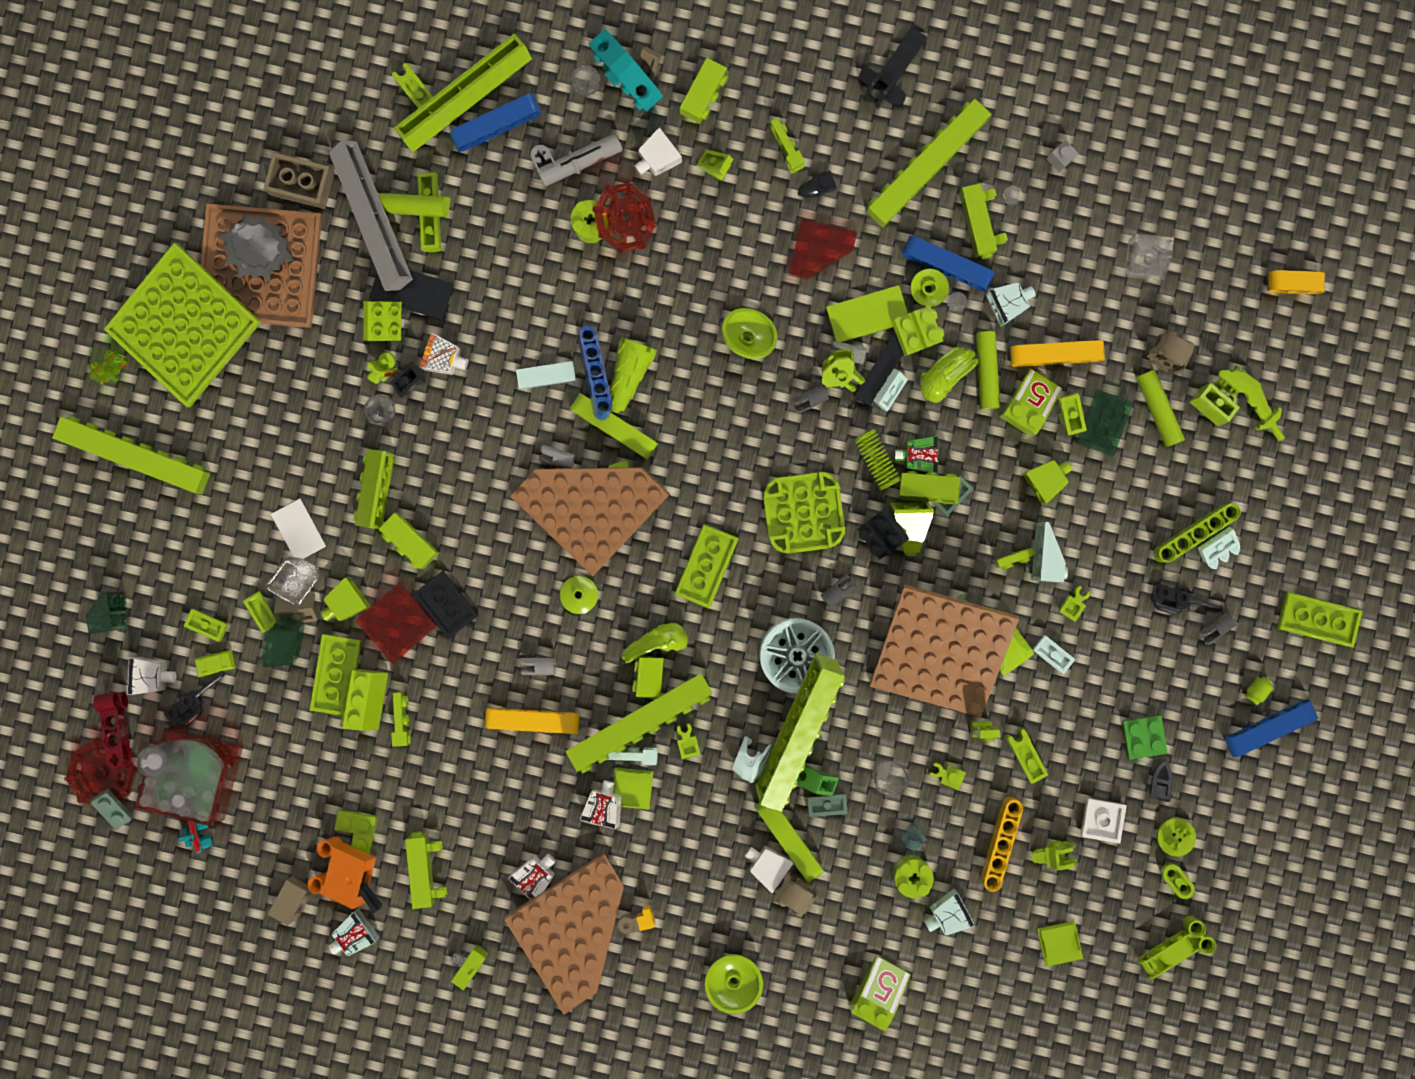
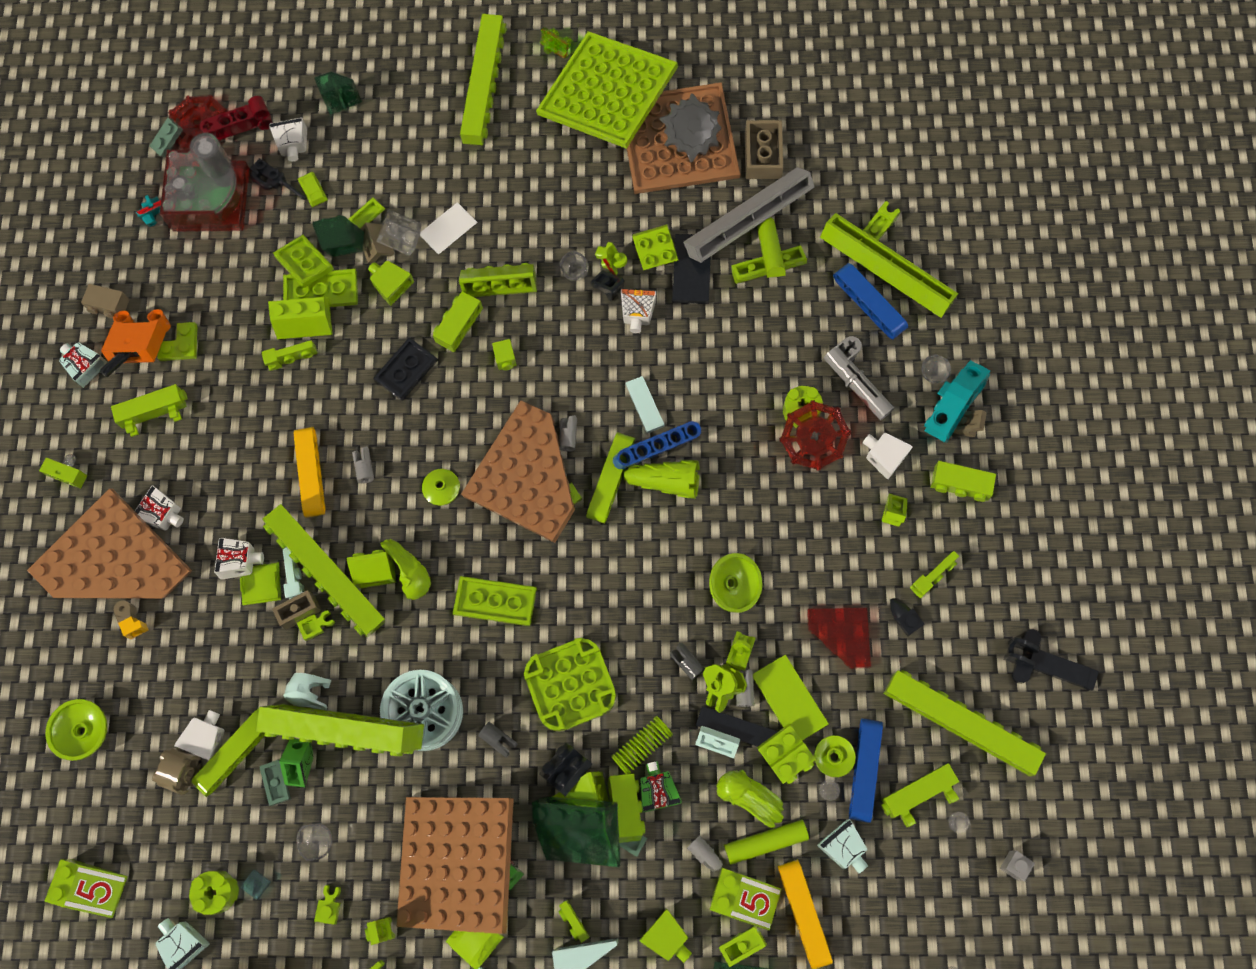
camera: 80 degrees right, 15 degrees down
lime plate [184,609,229,642] -> none
clear red plate [355,583,437,664] -> none
none -> dark tan brick [272,590,322,630]
none -> lime tile [273,235,334,288]
none -> lime brick [492,339,517,370]
none -> clear green slope [532,796,620,867]
none -> light grey hinge [687,835,723,872]
none -> lime hips [726,631,756,671]

